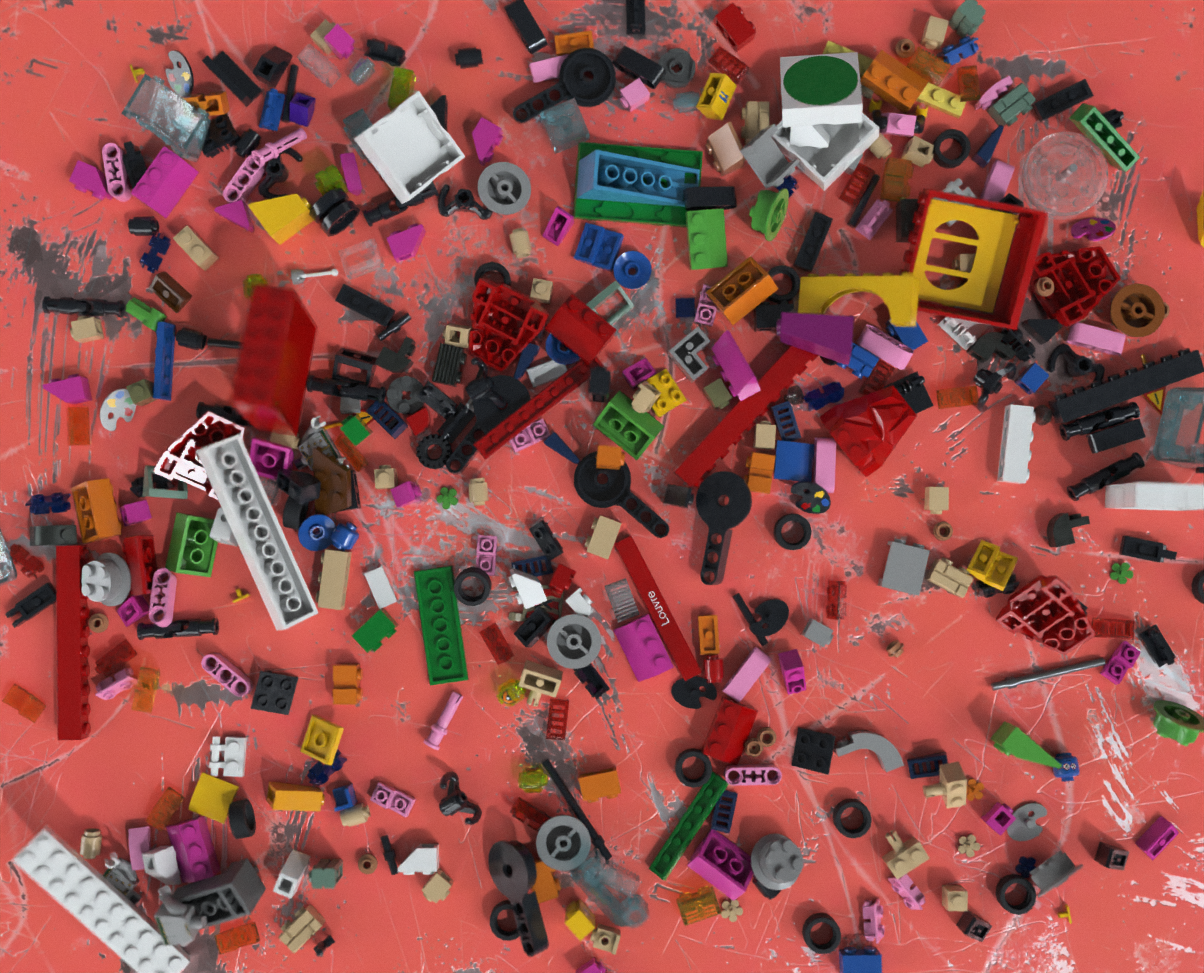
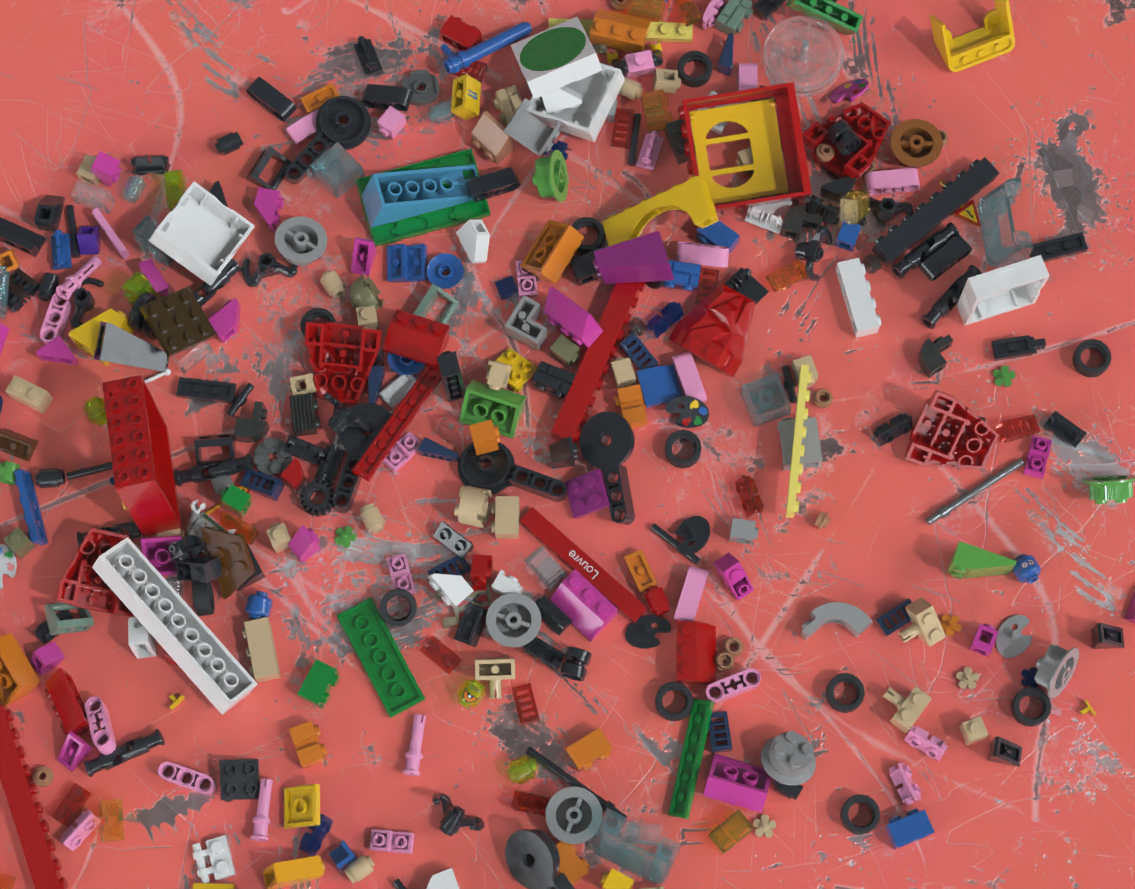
camera: 15 degrees left, 15 degrees down
light grey piece [81,552,131,606] -> none
bright green slope [165,513,218,577] -> none
blue dish [298,514,336,551] -> none
white tile [364,566,398,609] -> none
dark pink slope [622,358,657,390] -> none
bright green slope [685,209,728,270] -> none
black hinge [792,727,836,775] -> none
black plate [793,212,833,273] -> none
tan brick [925,557,974,598] -> none
yellow slope [967,540,1018,591] -> none
none -> bright pink tile [92,208,130,259]
none -> slope [94,321,169,372]
none -> dark brown plate [139,286,217,358]
none -> black hinge [169,535,206,562]
none -> black tile [246,146,291,190]
none -> bright pink pin [250,779,273,842]
none -> olive cylinder [349,274,385,310]
none -> blue cylinder [440,22,532,74]
none -> tan brick [454,485,492,528]
none -> white slope [456,219,490,263]
none -> black brick [532,361,576,400]
none -> black hinge [535,595,573,635]
none -> black wheel [560,647,592,681]
none -> magenta plate [564,469,610,519]
none -> clear light blue brick [740,373,792,427]
none -> black bar [782,365,797,404]
none -> light yellow plate [785,364,812,518]
none -> black wheel [827,120,862,156]
none -> clear yellow brick [840,190,870,224]

